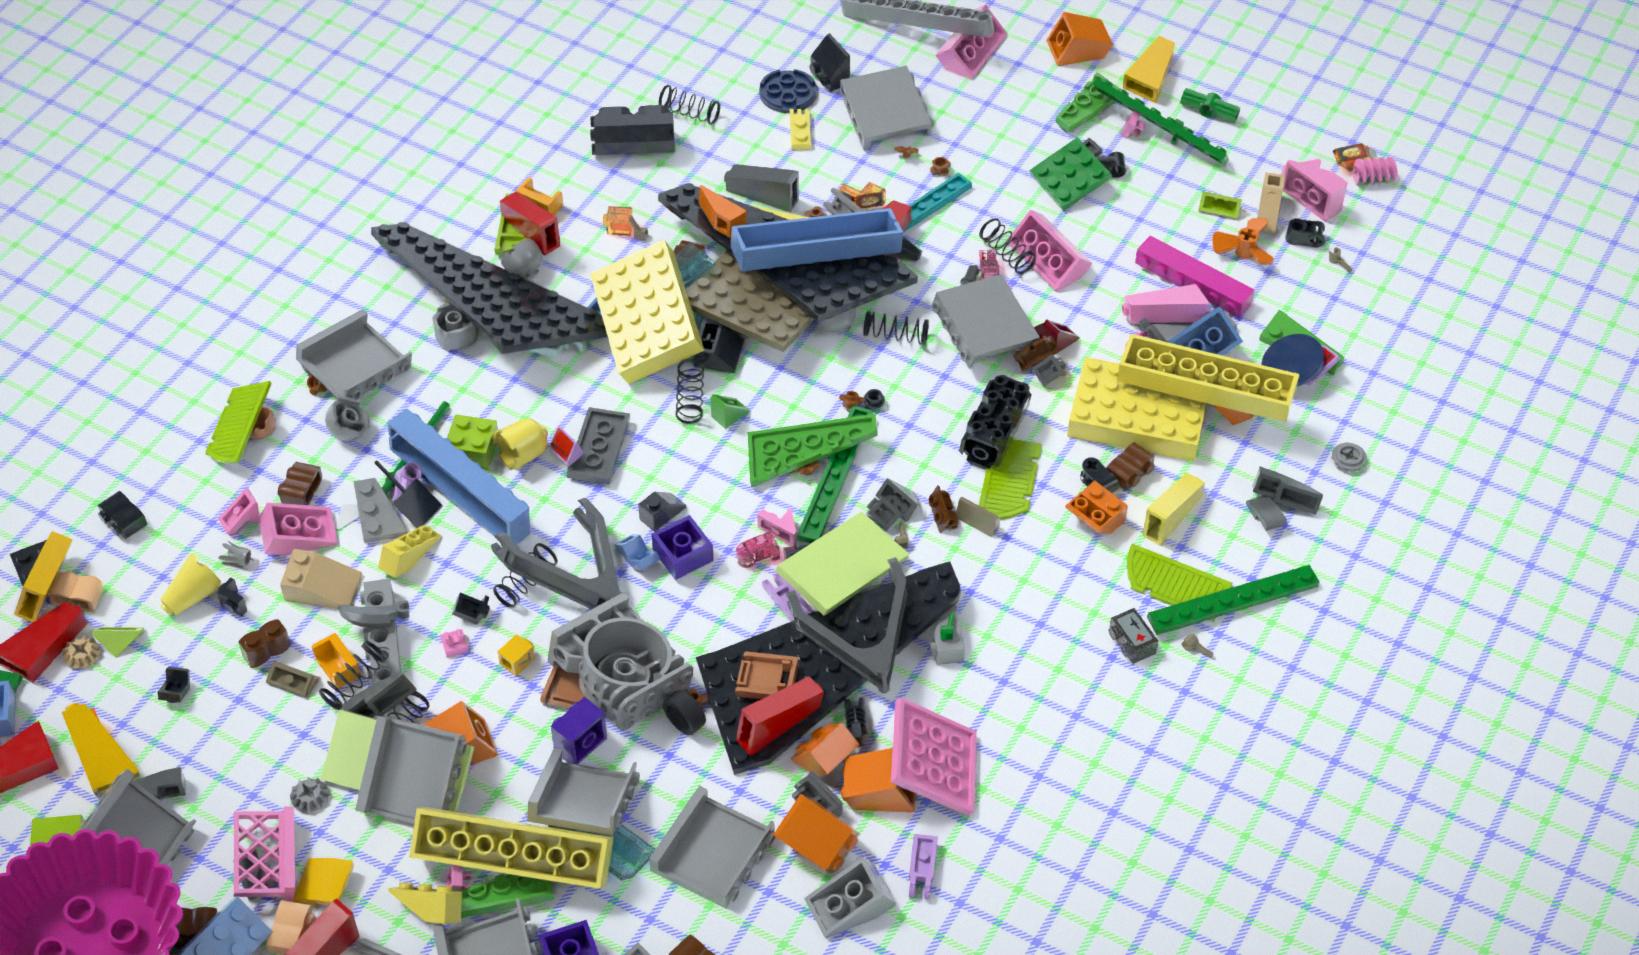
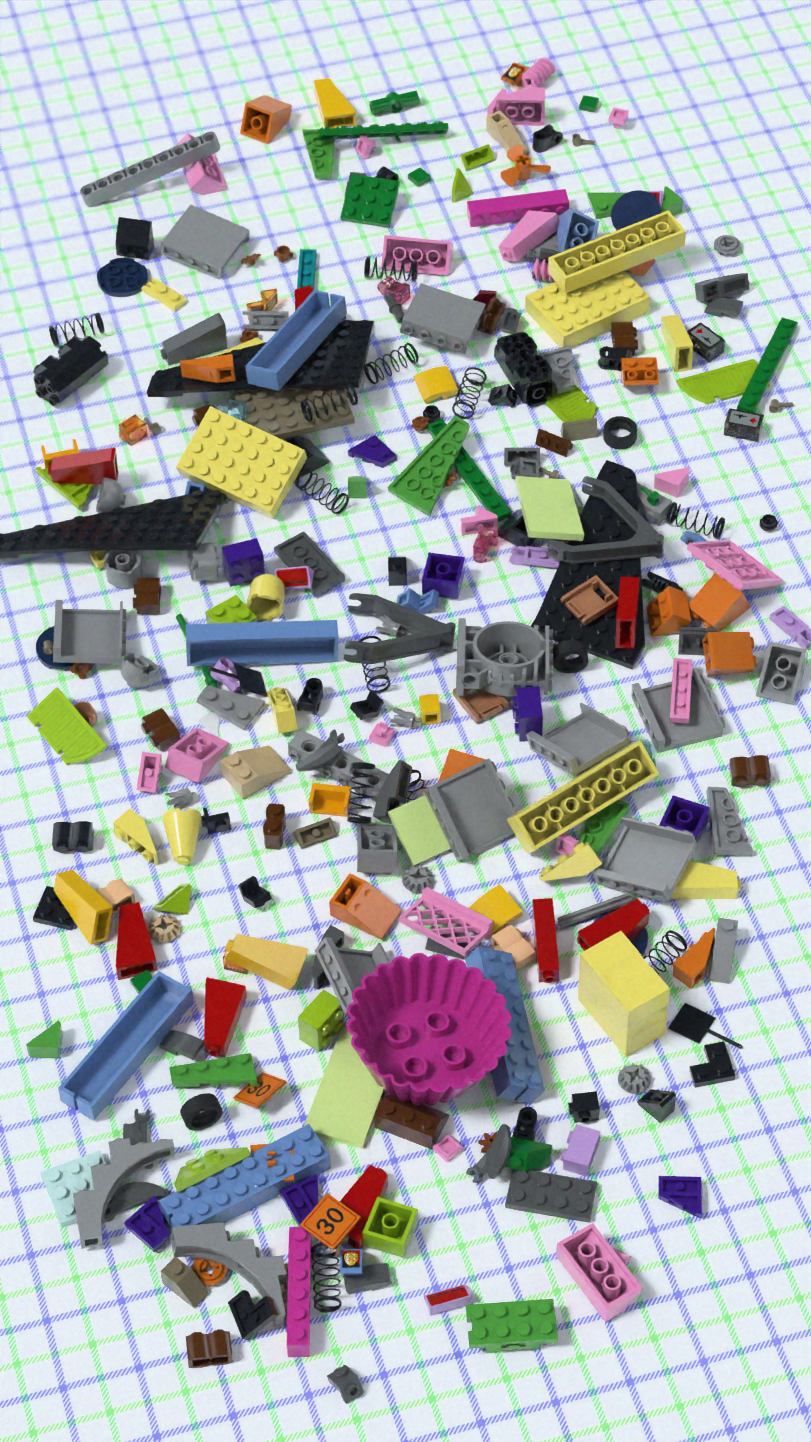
camera: 45 degrees left, 0 degrees up
none -> light yellow slope [113,808,158,865]
none -> reddish brown brick [133,578,161,614]
none -> light grey brick [188,543,220,581]
none -> dark purple brick [221,538,265,587]
none -> black piece [297,678,323,715]
none -> black piece [301,383,358,422]
none -> orange slope [329,873,402,940]
none -> dark purple wing [347,435,397,468]
none -> light grey slope [357,824,398,874]
none -> light grey piece [375,614,404,638]
none -> light grey piece [390,706,419,728]
none -> green tile [408,167,431,187]
none -> yellow slope [413,366,458,404]
none -> lime slope [452,168,473,203]
none -> black piece [452,367,487,419]
none -> black bracket [488,383,518,408]
none -> light grey wing [539,345,574,394]
none -> green tile [579,95,599,113]
none -> black tyre [603,416,637,449]
none -> bright pink tile [608,107,629,129]
none -> bright pink slope [653,467,690,498]
none -> bright green slope [662,186,683,216]
none -> black piece [666,502,725,540]
none -> bright pink plate [670,658,693,723]
none -> medium blue arm [680,531,707,544]
none -> clear smoke brick [687,322,725,362]
none -> black plate [759,514,778,531]

